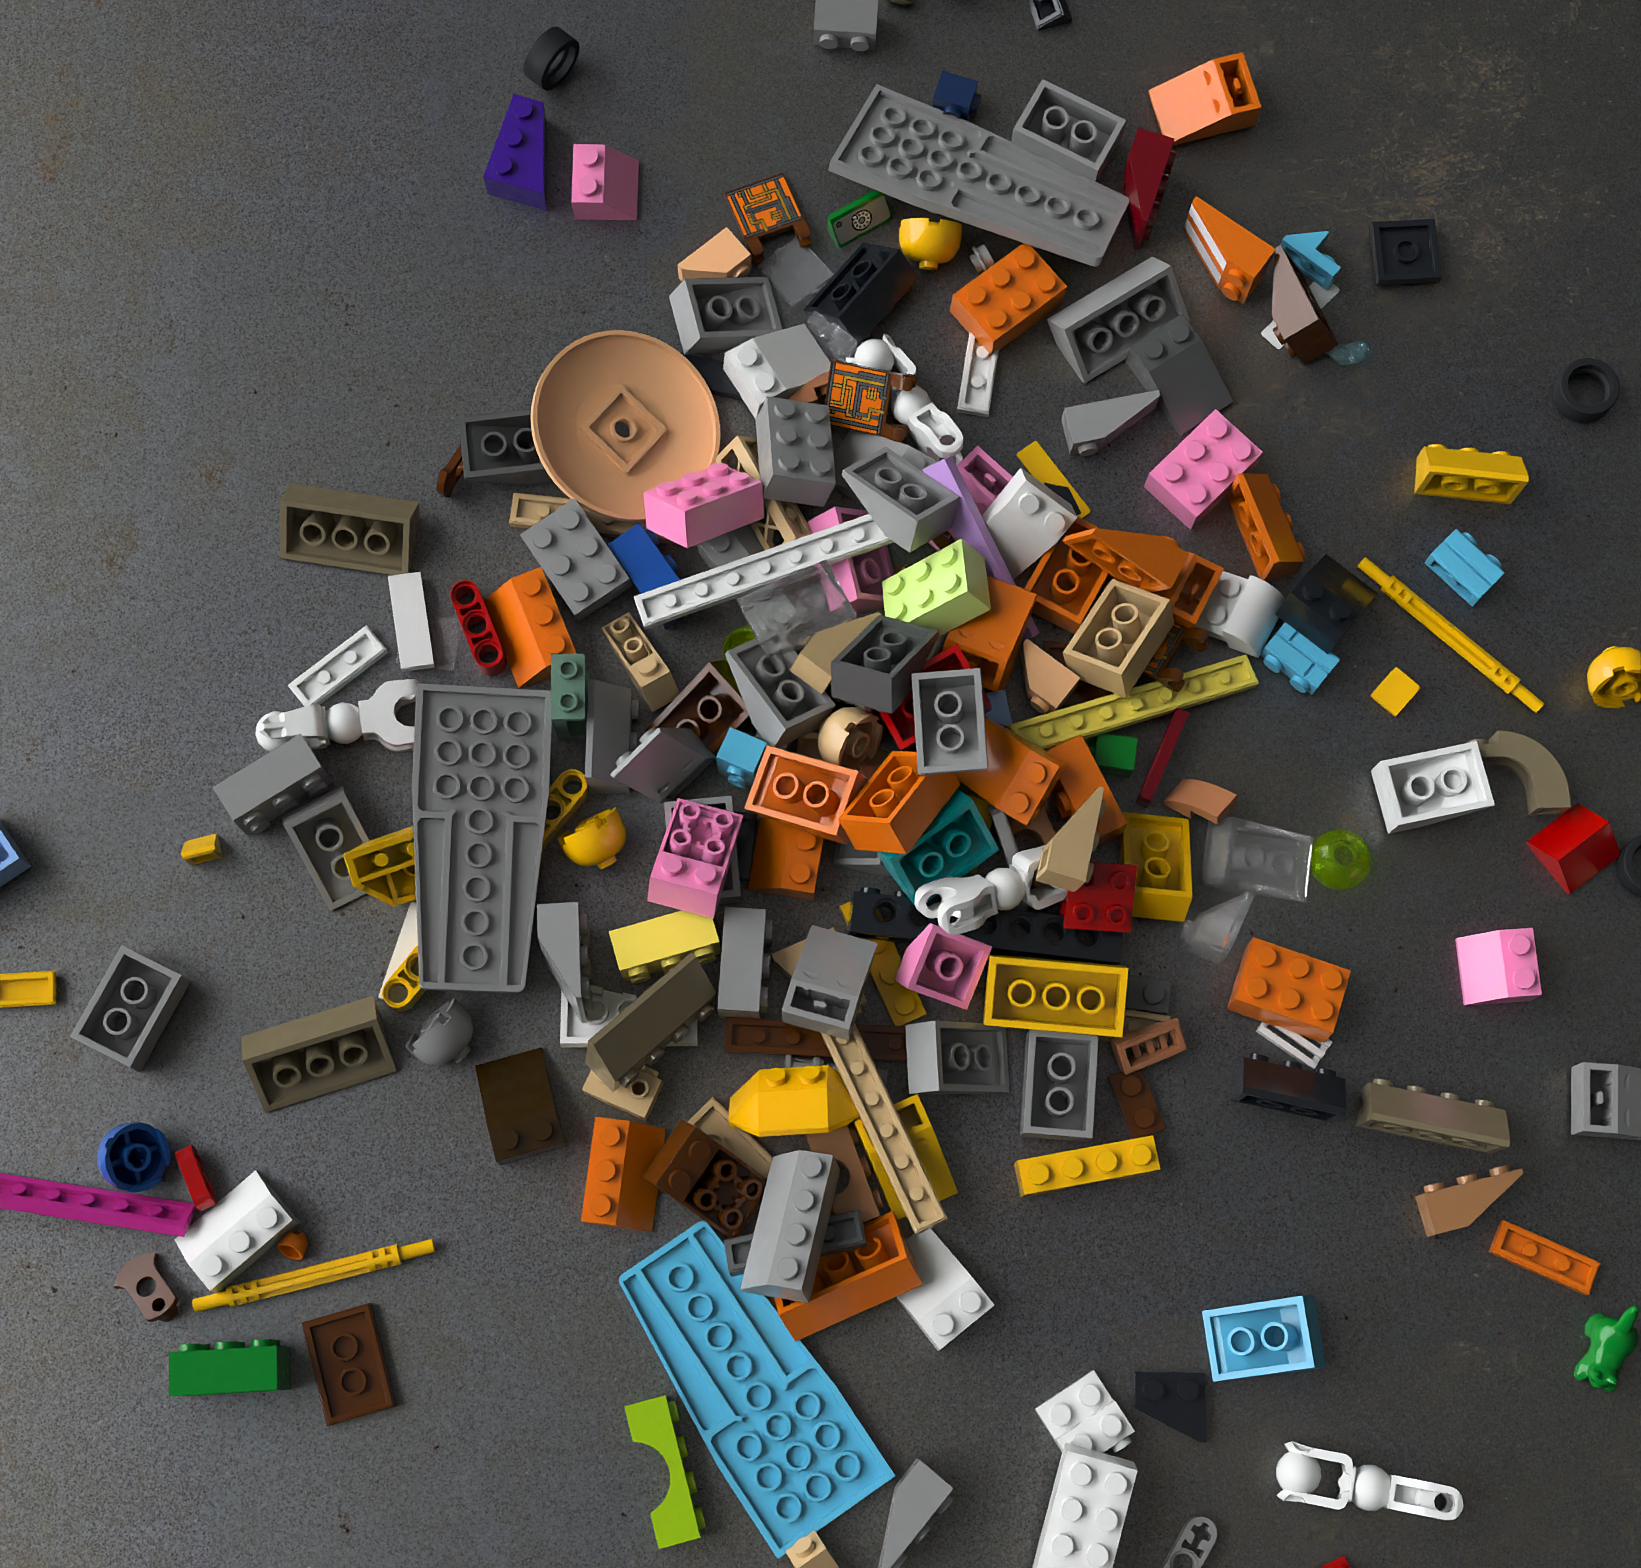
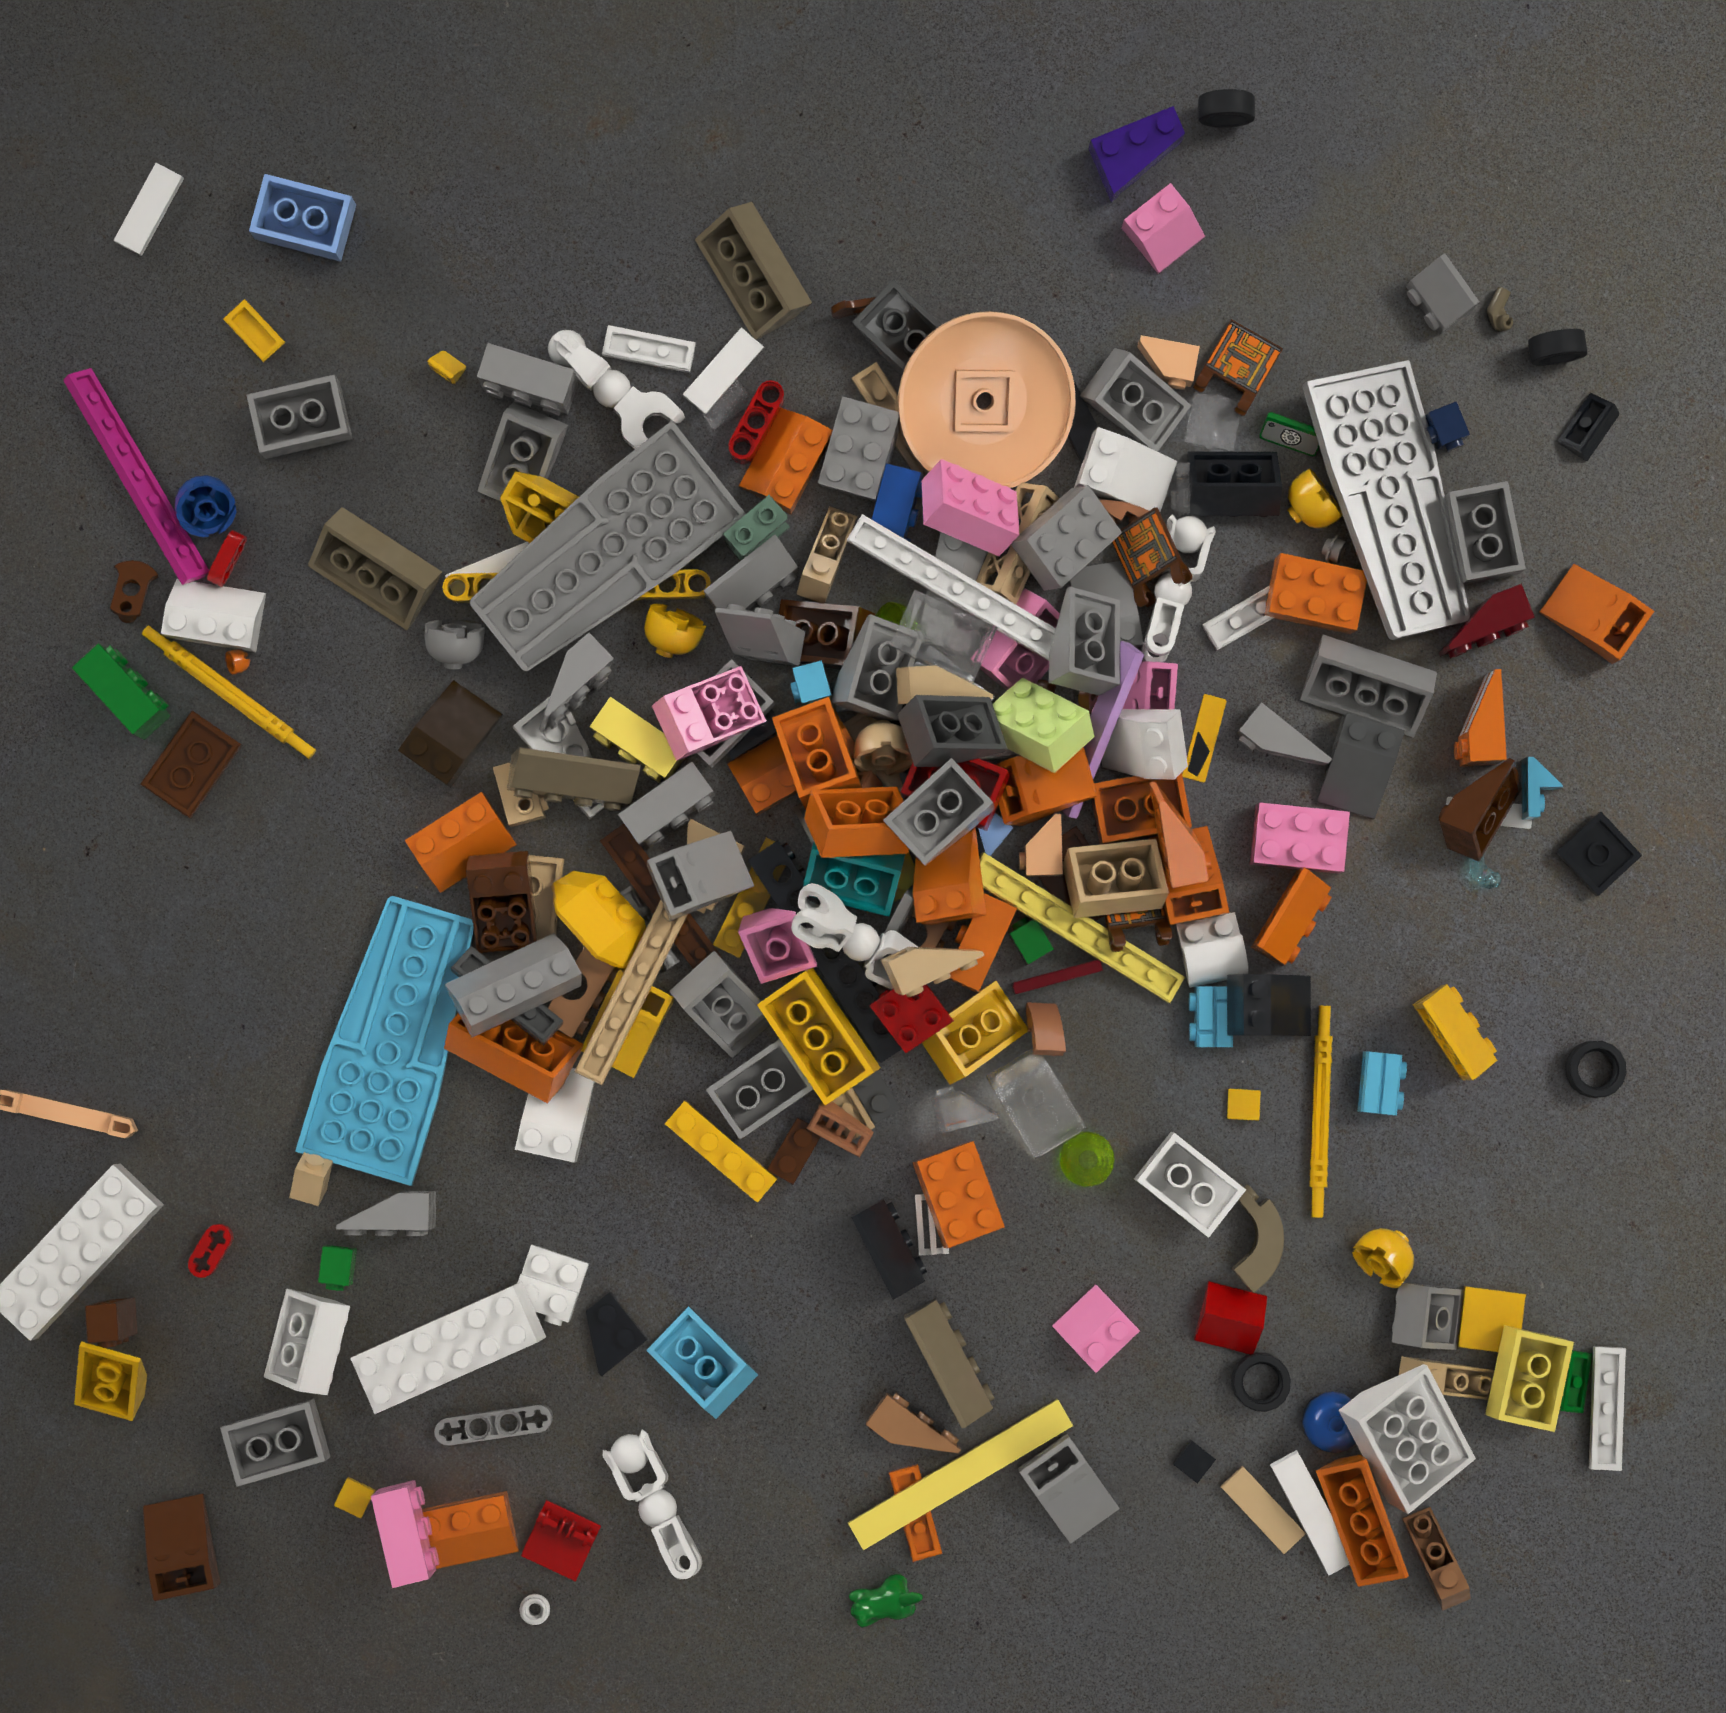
camera: 50 degrees right, 10 degrees up
lime arch [624,1395,706,1549] -> none
none -> light yellow tile [847,1399,1073,1550]

